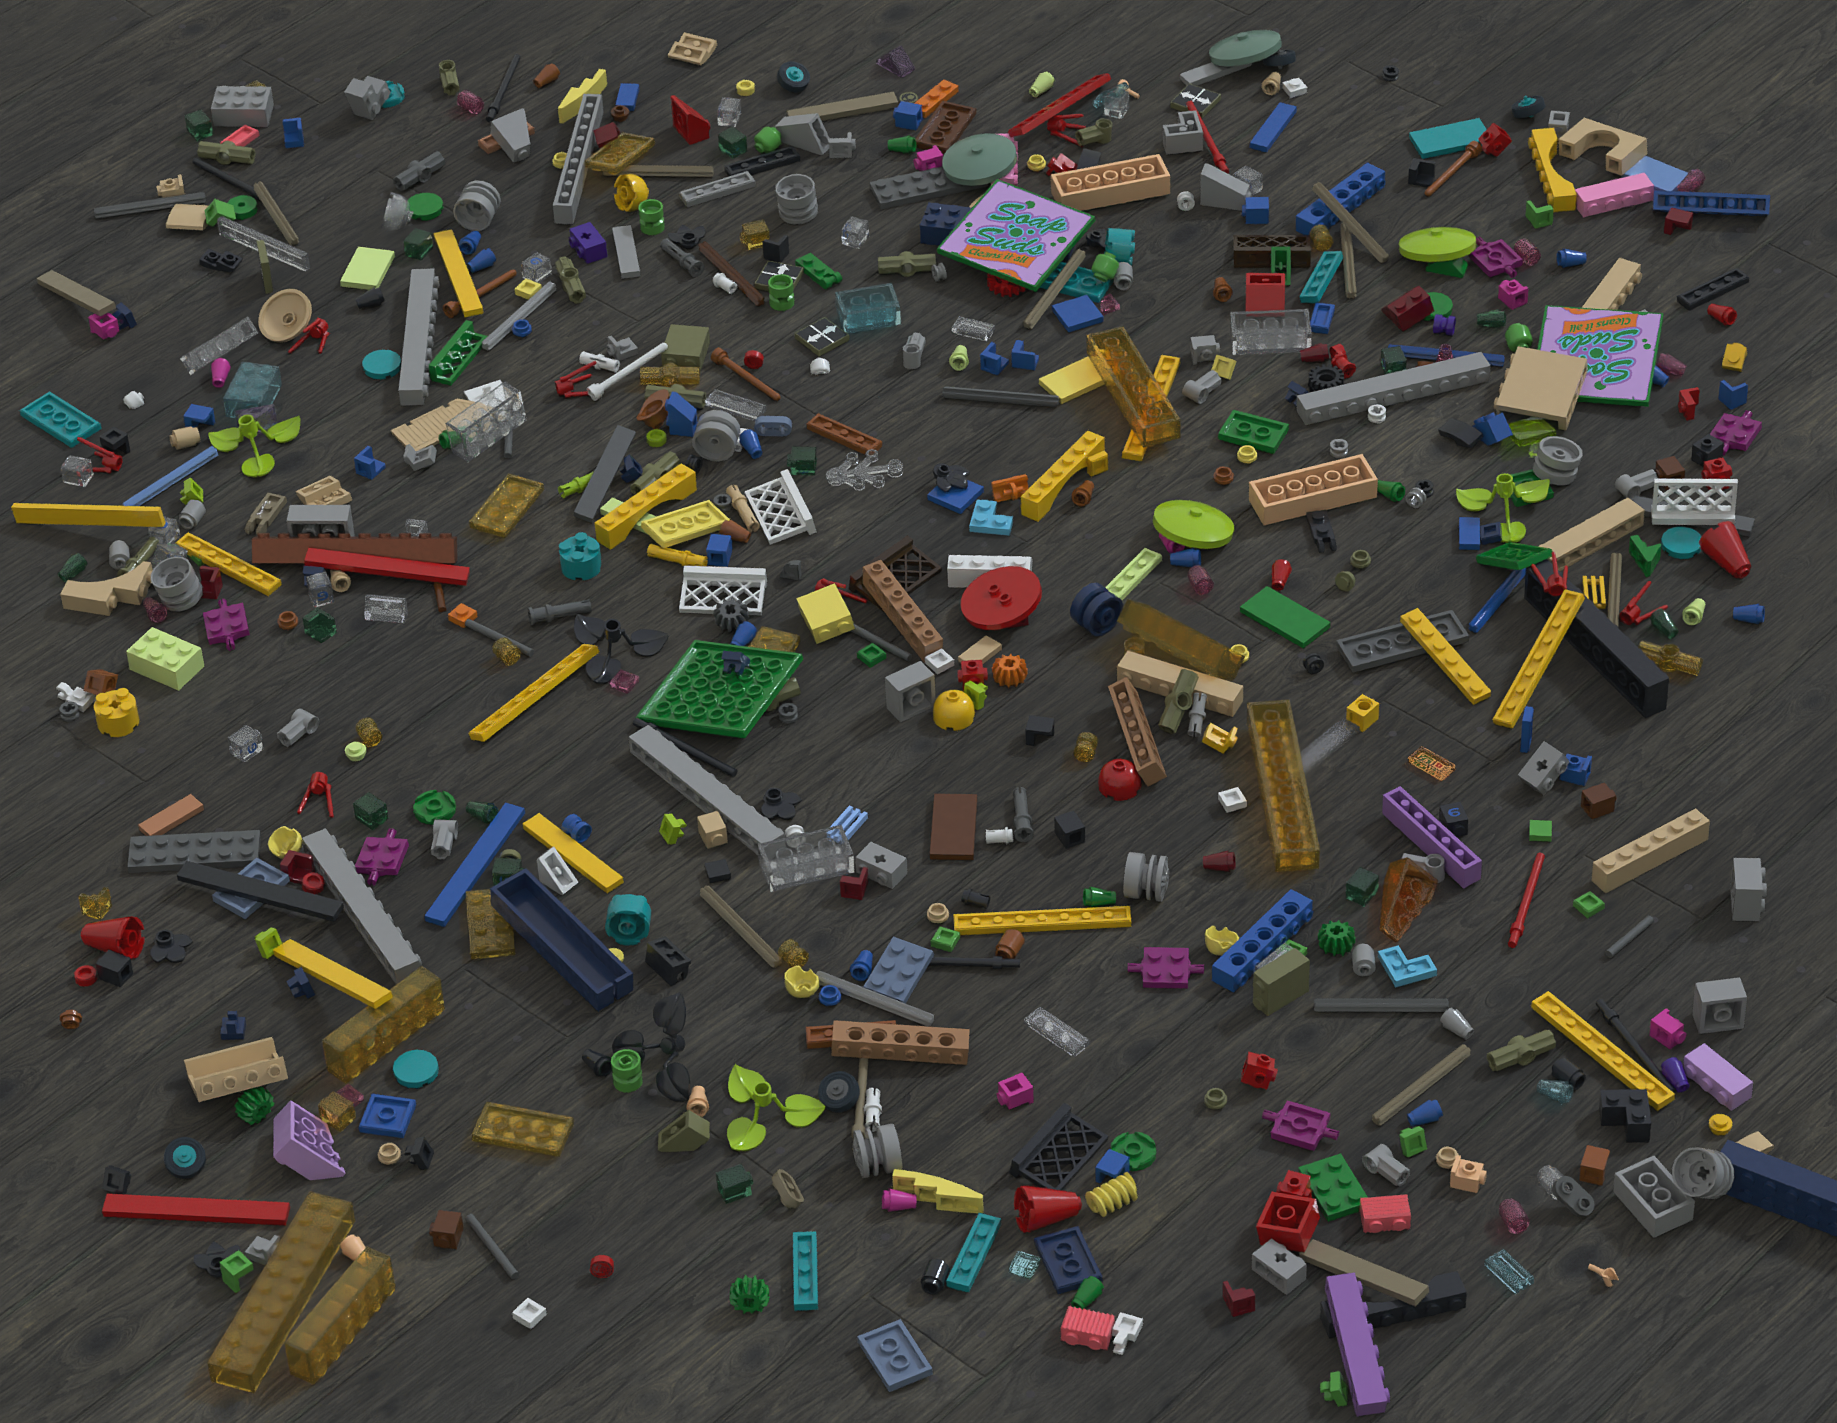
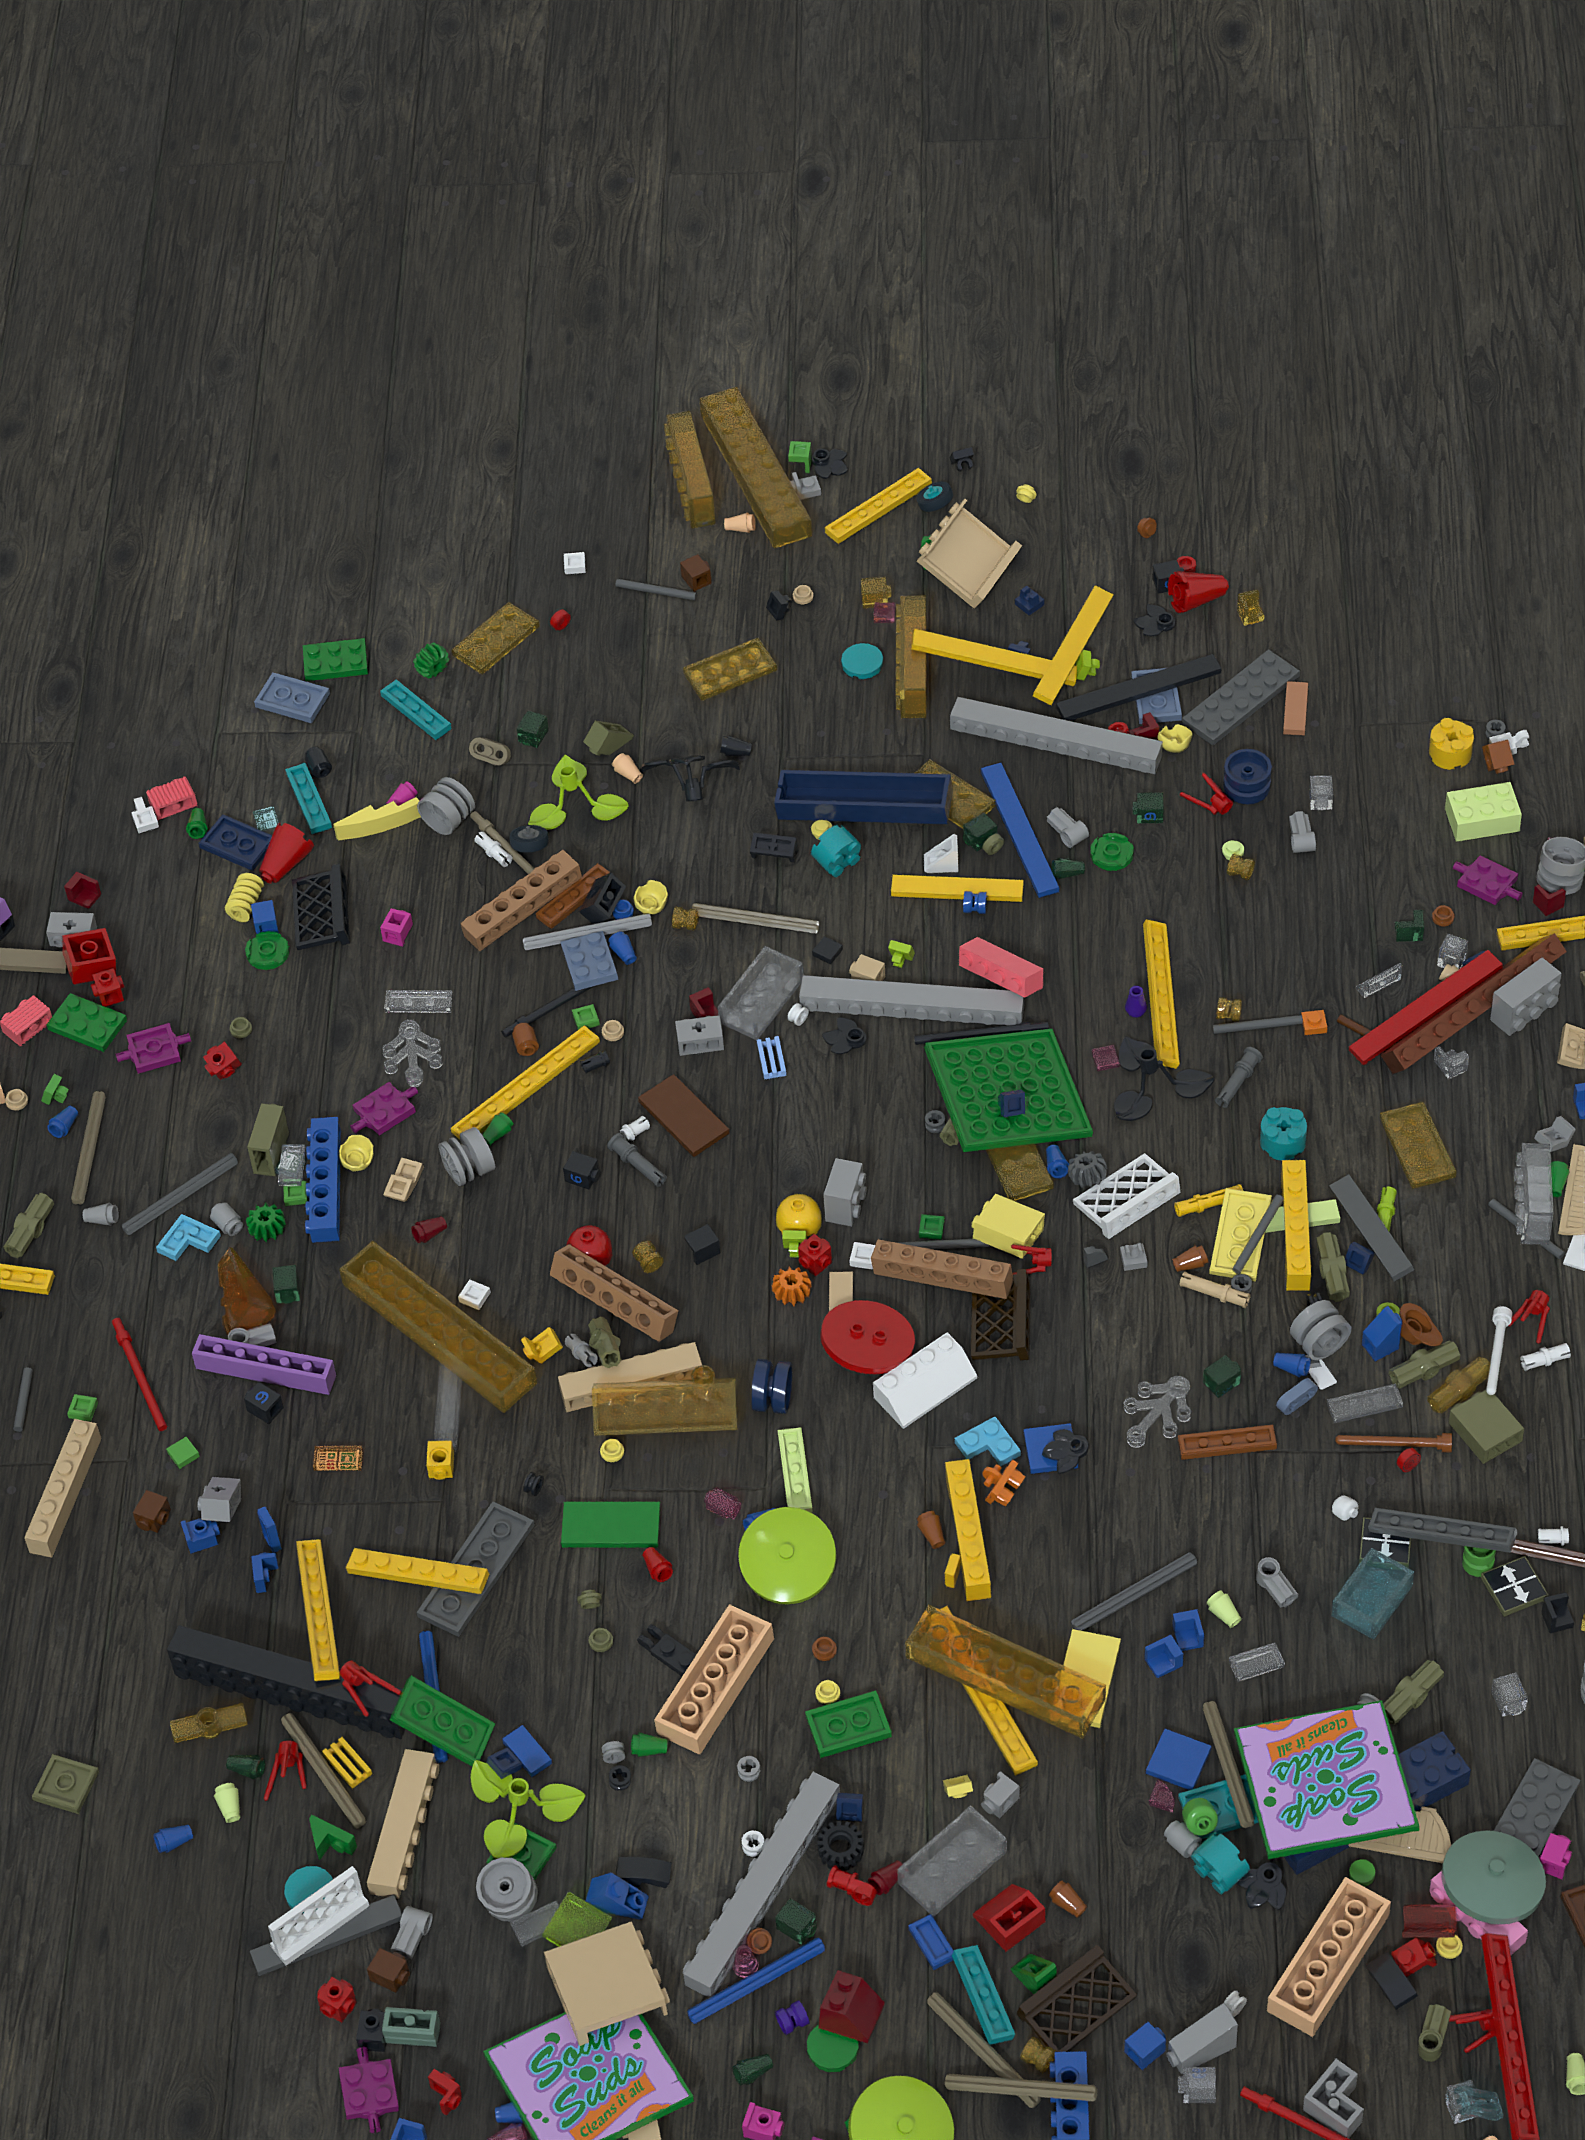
camera: 140 degrees right, 10 degrees up
red tile [102,1194,290,1225] -> none
lavender wedge [273,1100,346,1180] -> none
magenta plate [355,828,409,886] -> none
blue tile [359,1094,416,1138] -> none
light grey bracket [606,336,638,361] -> none
bright green wheel [611,1049,643,1092] -> none
blue brick [706,534,732,567] -> none
white fence [744,469,817,545] -> none
green plate [795,253,842,289] -> none
light grey piece [1182,370,1221,404] -> none
light grey piece [1362,1144,1410,1186] -> none
bright green head [1505,323,1533,352] -> none
red cone [1699,521,1751,578] -> none
none -> olive tile [32,1754,99,1814]
none -> blue bracket [251,1553,278,1593]
none -> green plate [303,638,368,681]
none -> clear plant [382,1020,442,1087]
none -> sand green brick [382,2007,440,2047]
none -> tan slope [383,1158,424,1202]
none -> clear yellow plate [452,602,539,675]
none -> black brick [578,873,626,924]
none -> yellow plate [825,468,932,544]
none -> coral brick [959,937,1043,998]
none -> light yellow plate [1016,485,1037,503]
none -> yellow tile [1033,586,1113,705]
none -> light grey tile [1120,1243,1147,1271]
none -> dark purple cone [1125,986,1147,1017]
none -> dark blue wheel [1223,749,1272,804]
none -> dark grey bar [1232,1194,1284,1274]
none -> dark grey tile [1368,1508,1517,1553]
none -> clear red panel [1402,1905,1457,1938]

